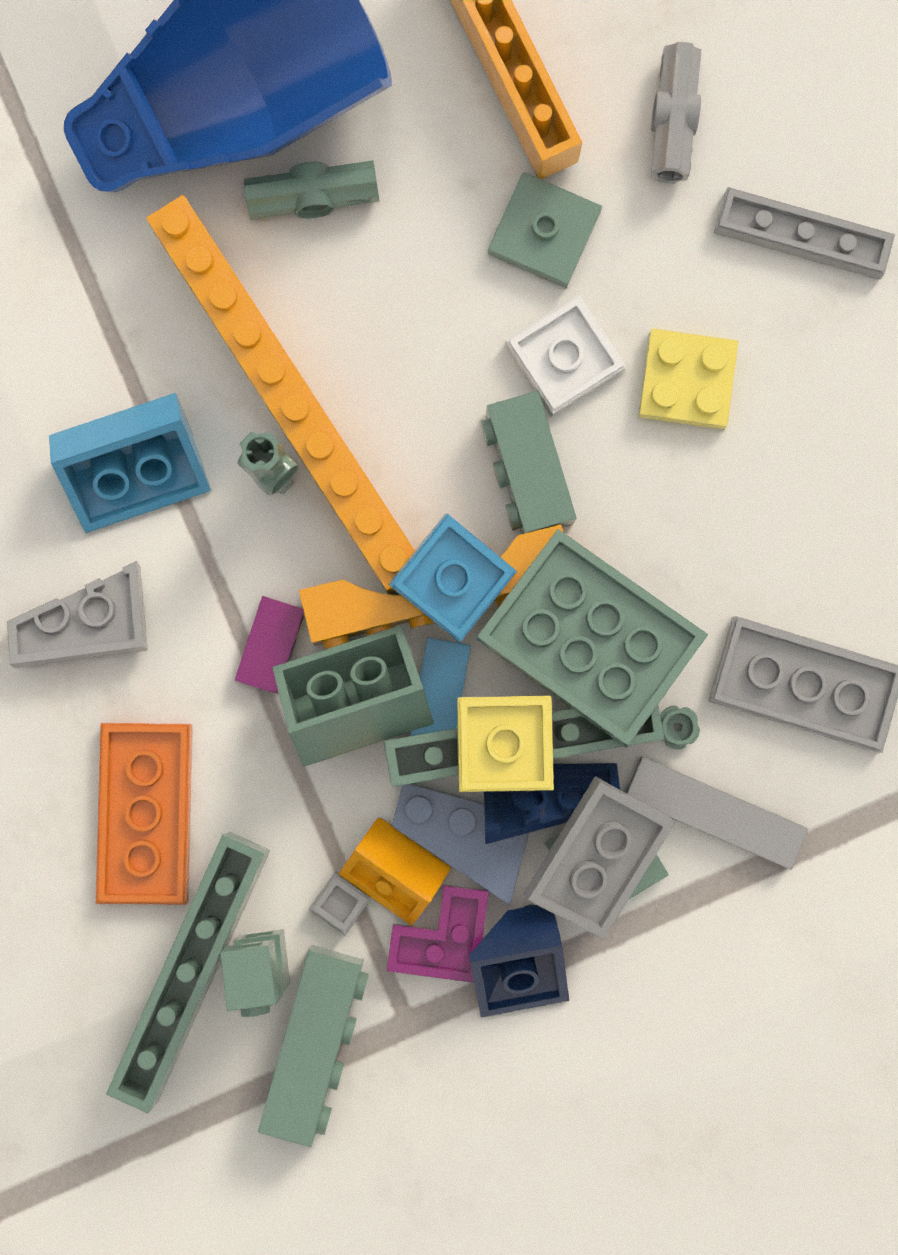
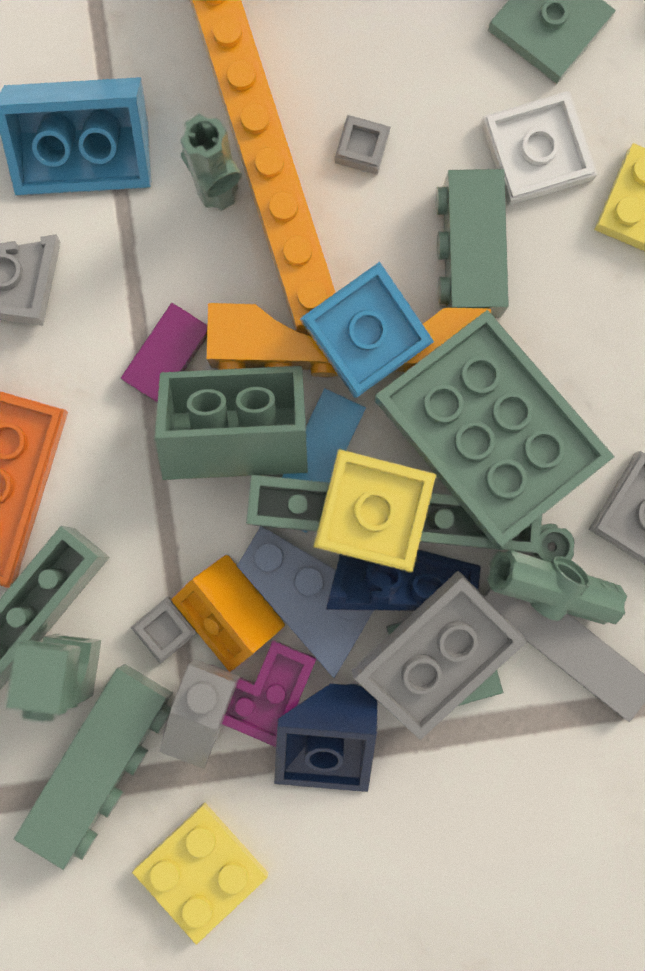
camera: 15 degrees right, 0 degrees up
none -> light yellow plate [132,802,268,945]
none -> light grey slope [159,659,240,769]
none -> light grey tile [335,115,391,175]
none -> sand green piece [487,550,628,625]

